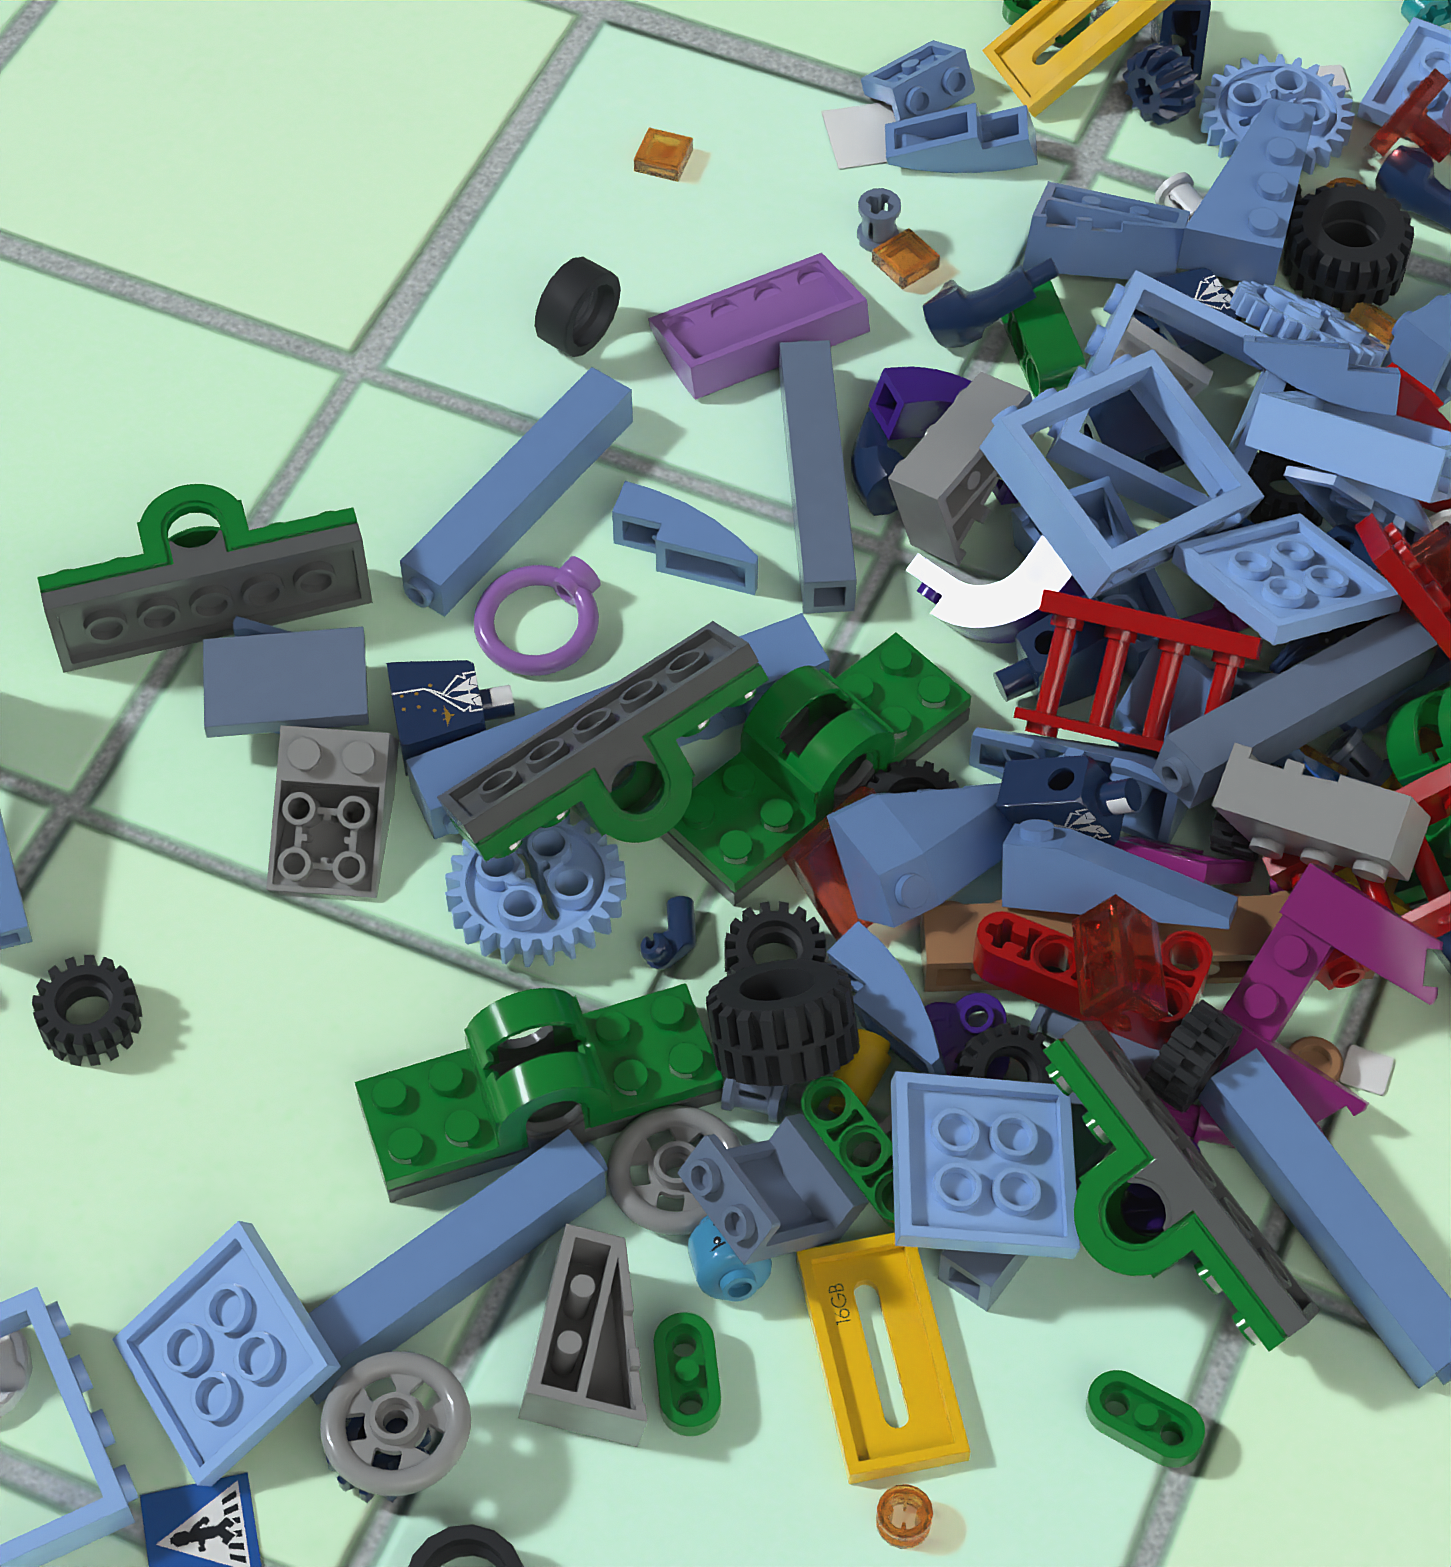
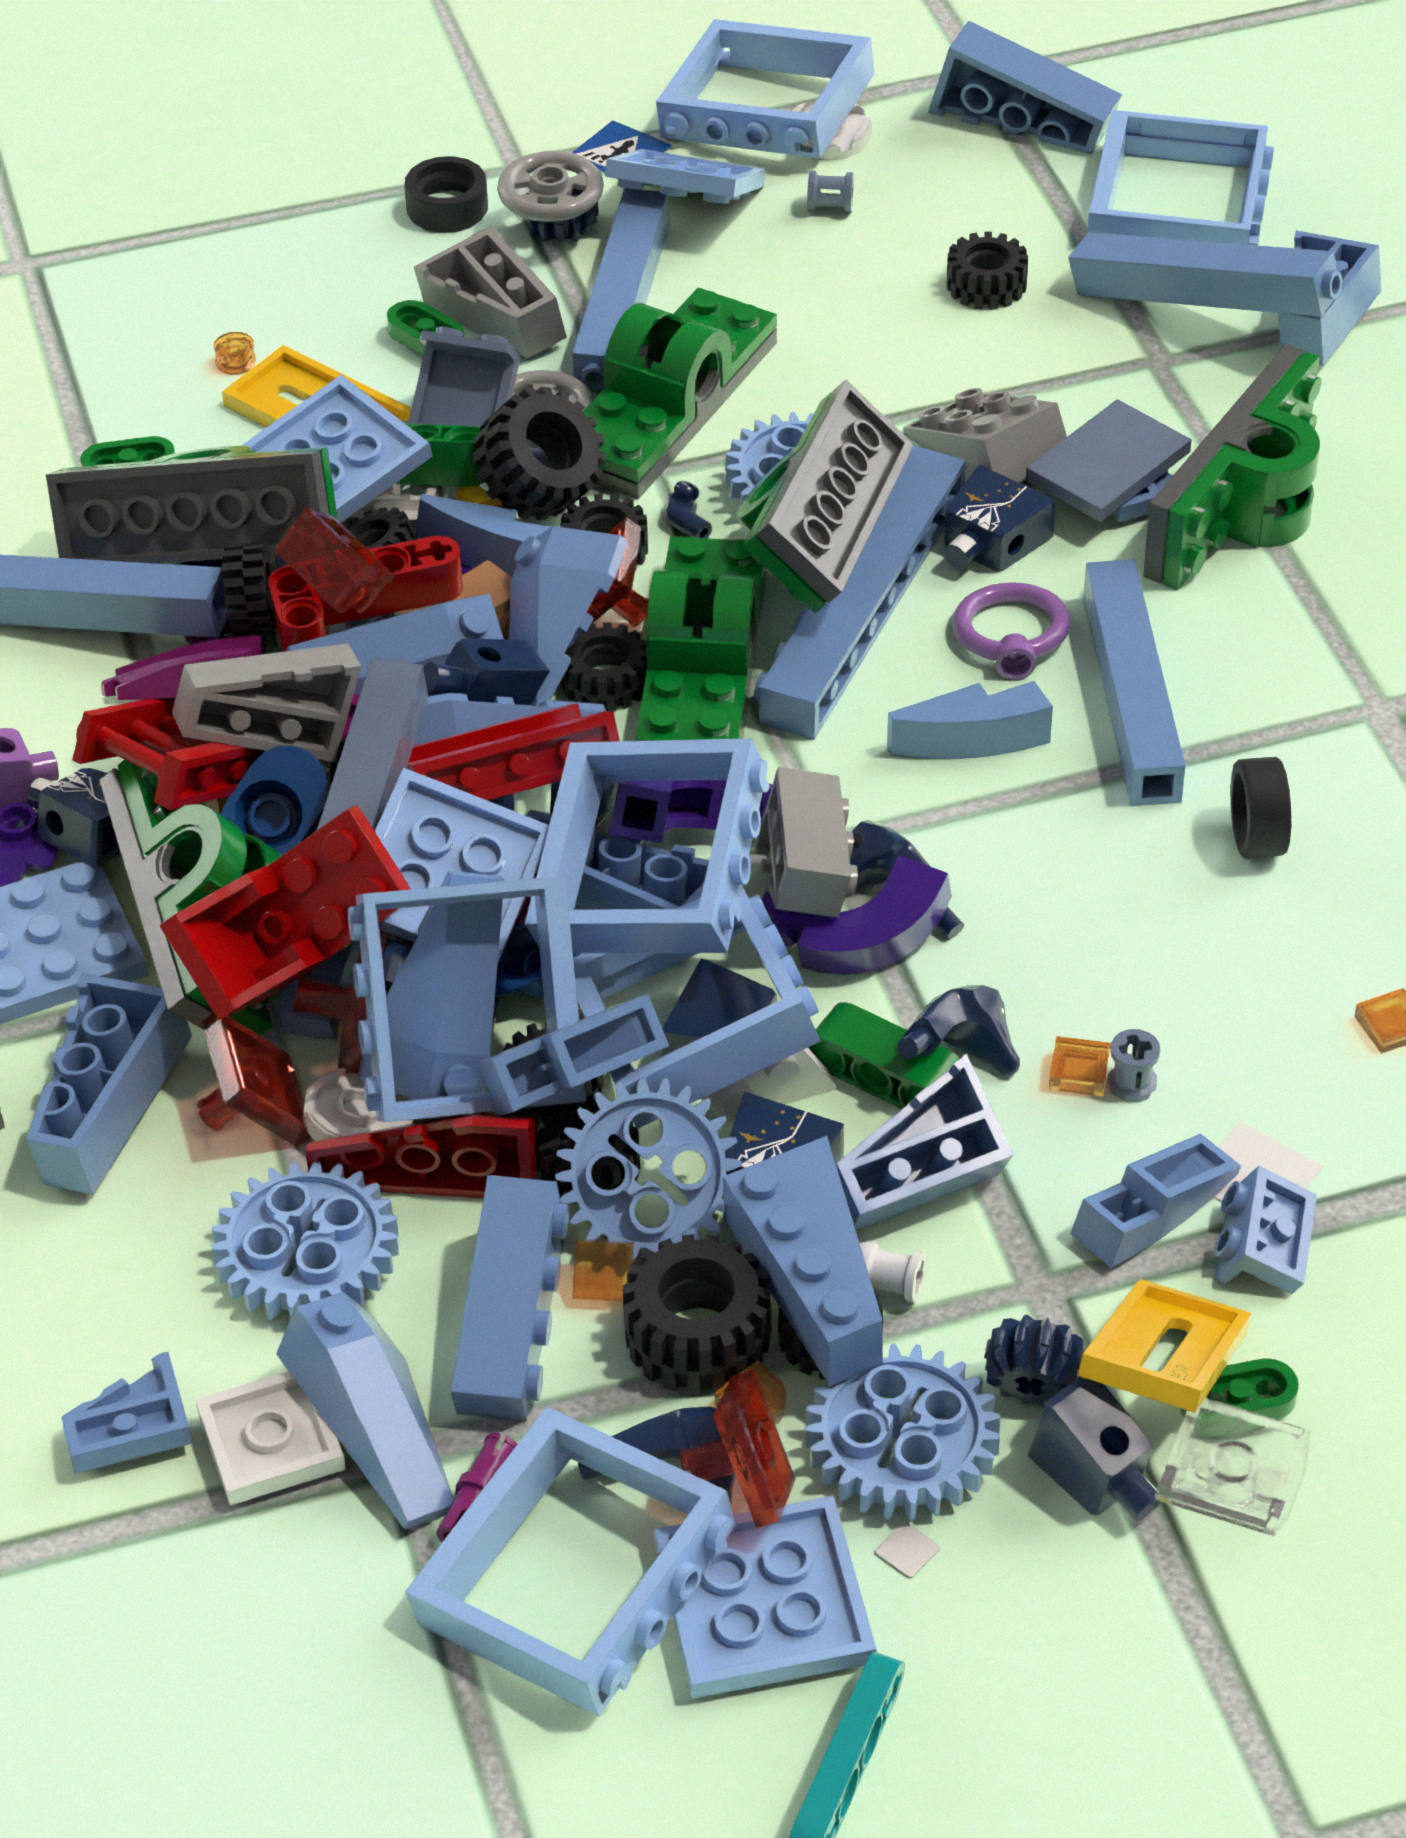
camera: 140 degrees right, 10 degrees down
medium lavender slope [648,252,870,400] -> none
sand blue brick [779,340,857,614] -> none
none -> sand blue bush [807,170,854,212]

